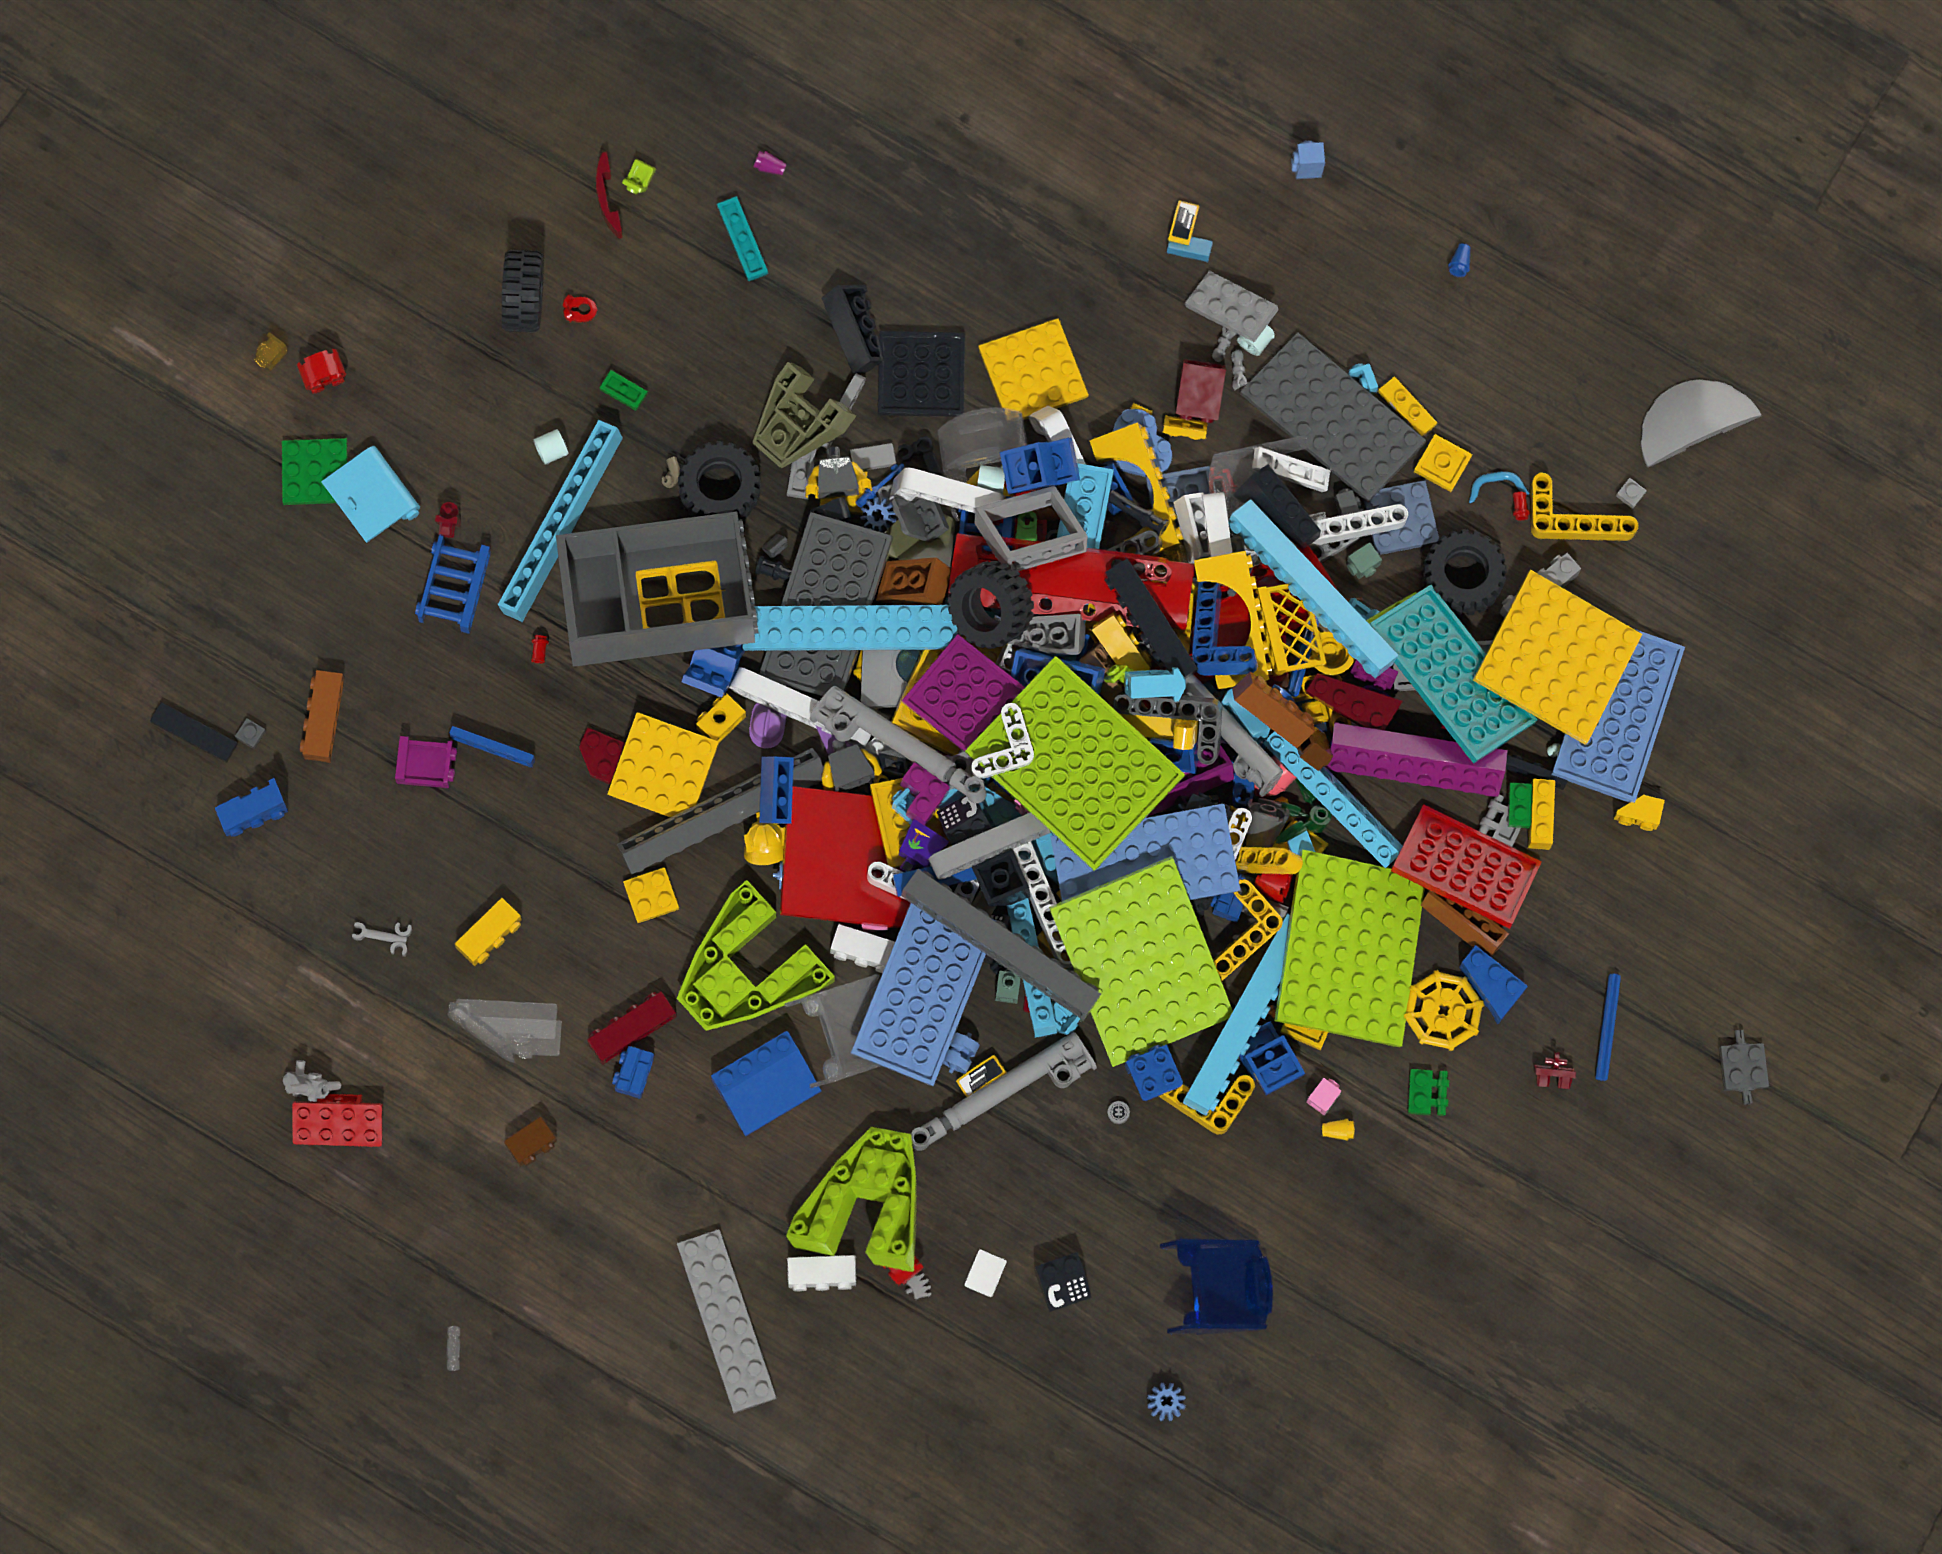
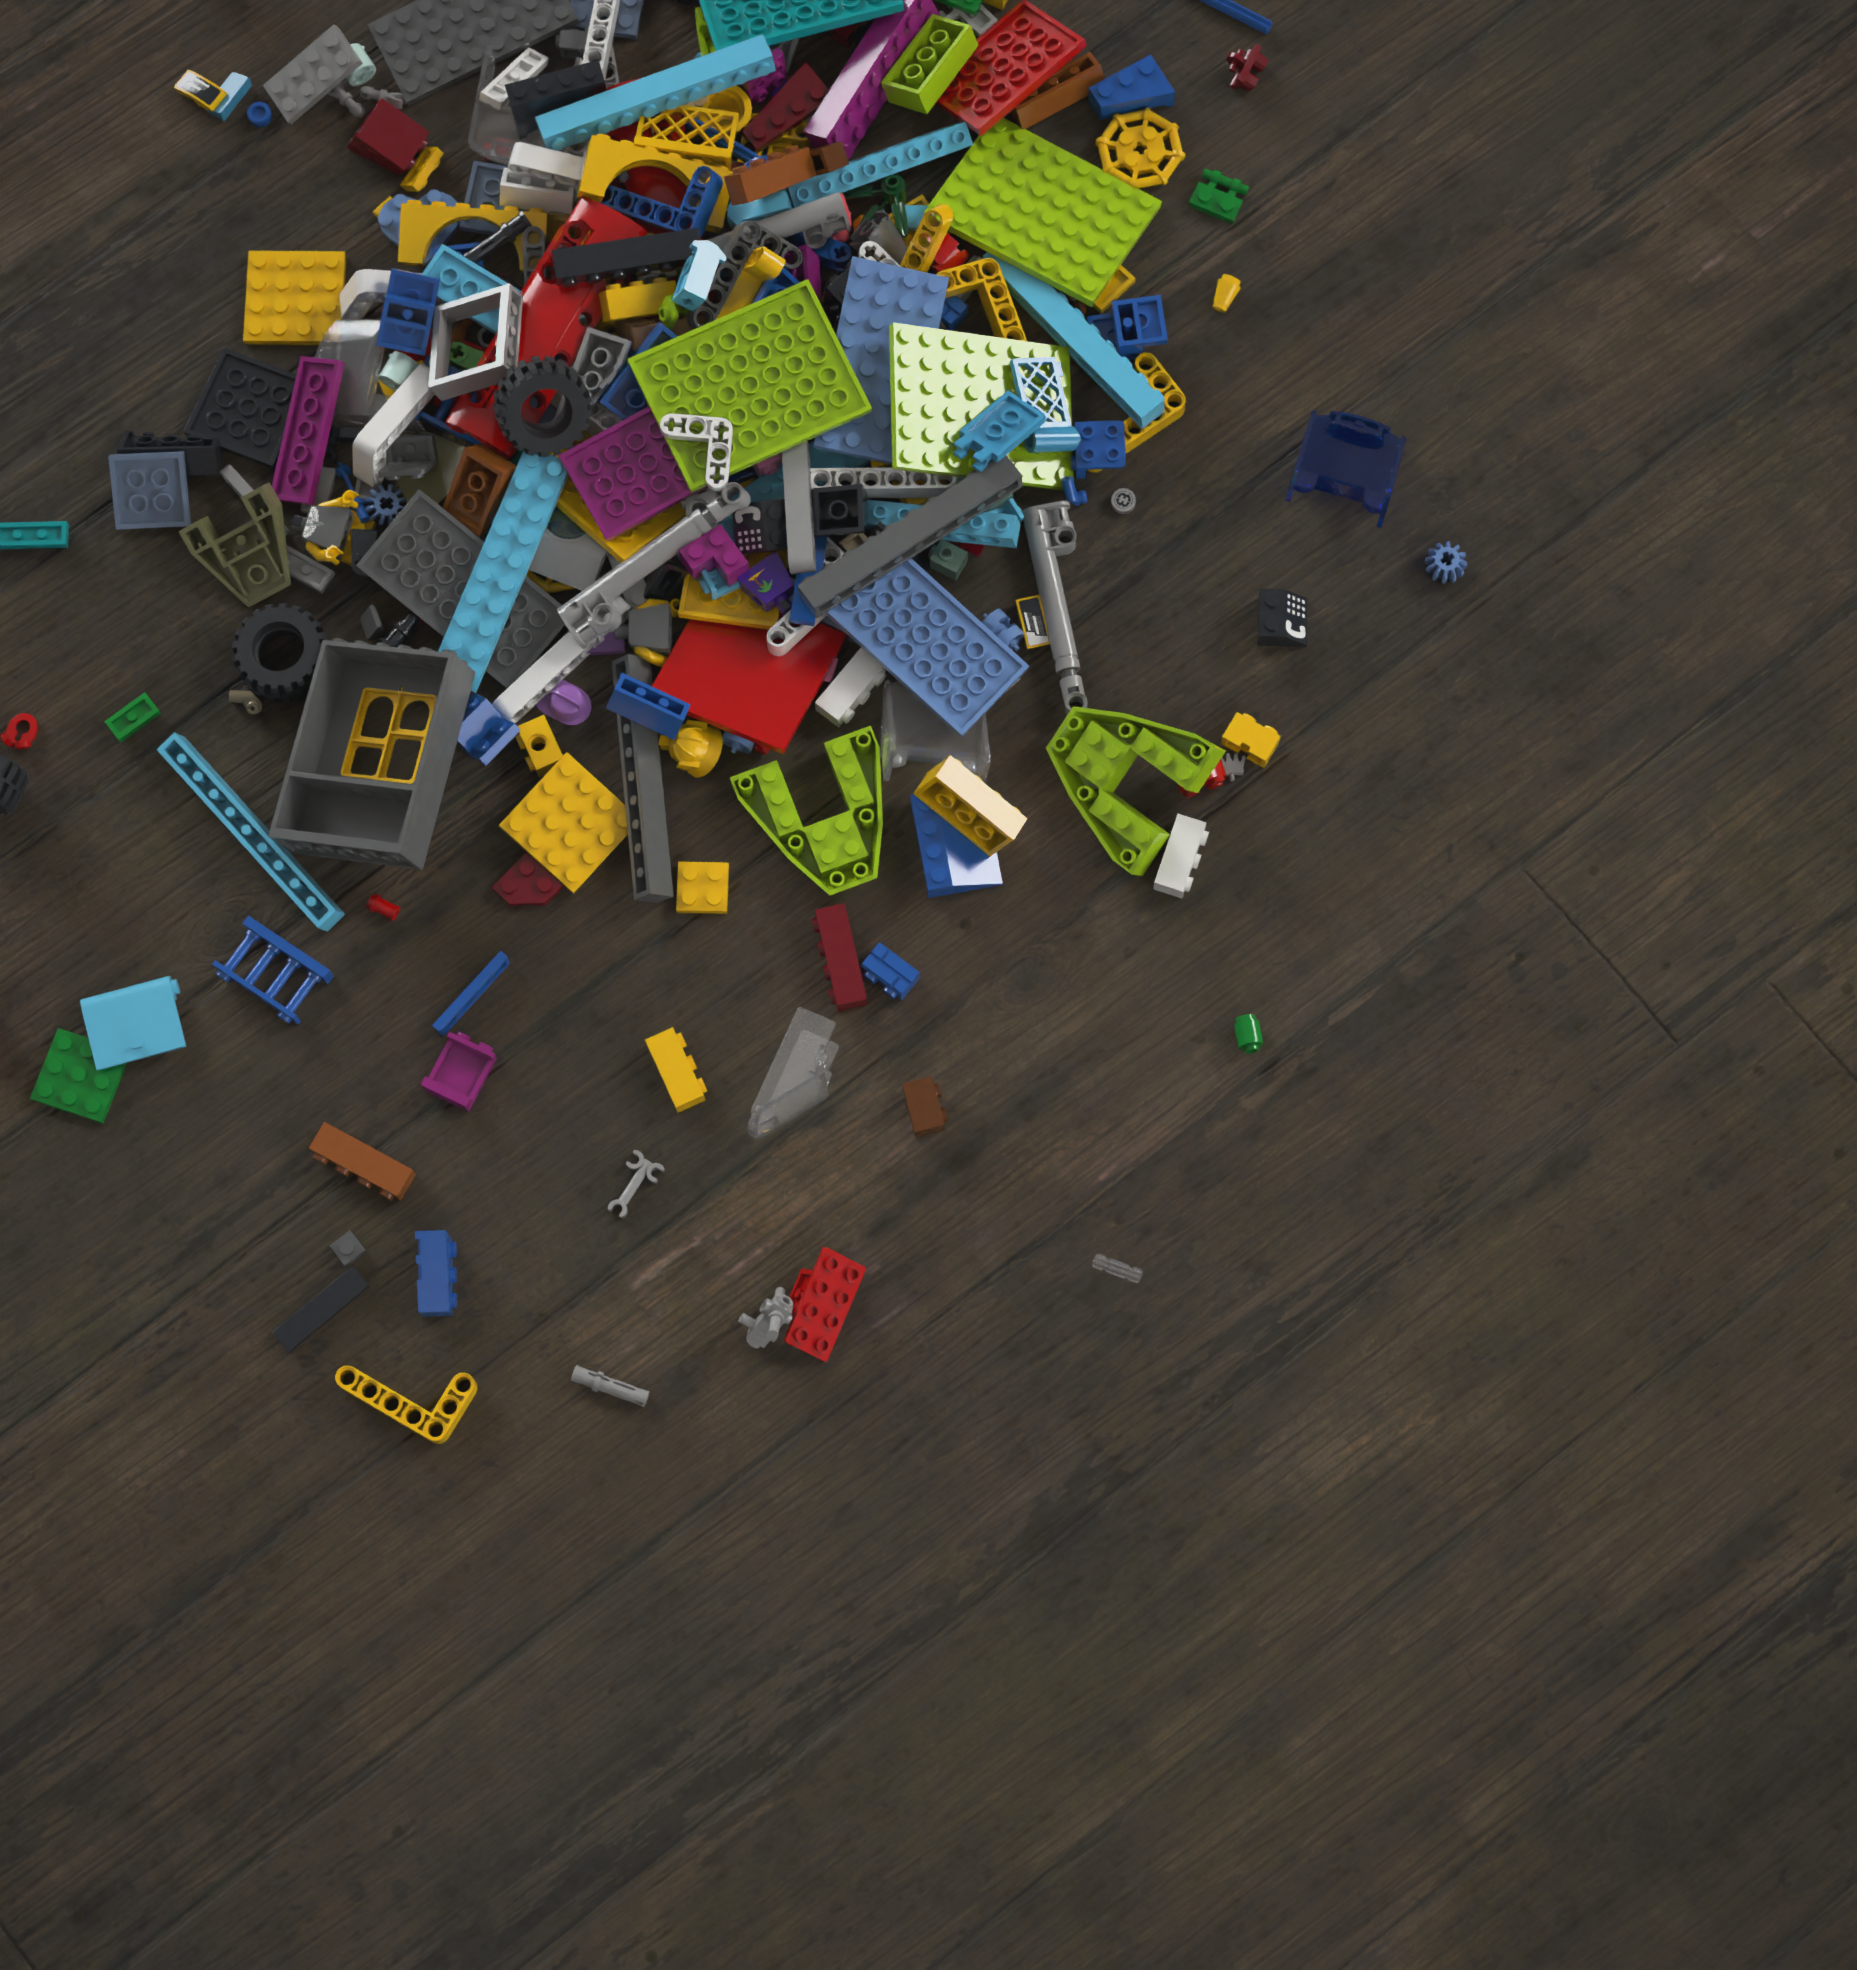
camera: 60 degrees left, 0 degrees up
dark red hips [435,502,461,538] -> none
light aqua piece [533,429,568,465] -> none
light grey plate [677,1229,776,1413] -> none
white sticker [965,1249,1007,1297] -> none
bright pink brick [1306,1078,1341,1115] -> none
sand green brick [1347,542,1382,579] -> none
none -> sand blue plate [108,451,191,529]
none -> blue tile [247,102,272,127]
none -> magenta plate [272,356,345,506]
none -> yellow beam [335,1366,477,1444]
none -> light grey pin [571,1365,650,1407]
none -> lime brick [881,14,978,114]
none -> yellow brick [913,755,1027,857]
none -> dark azure tile [953,391,1046,472]
none -> dark azure piece [1009,357,1081,453]
none -> blue arm [1061,476,1088,506]
none -> yellow brick [1221,712,1281,768]
none -> green brick [1234,1014,1264,1054]

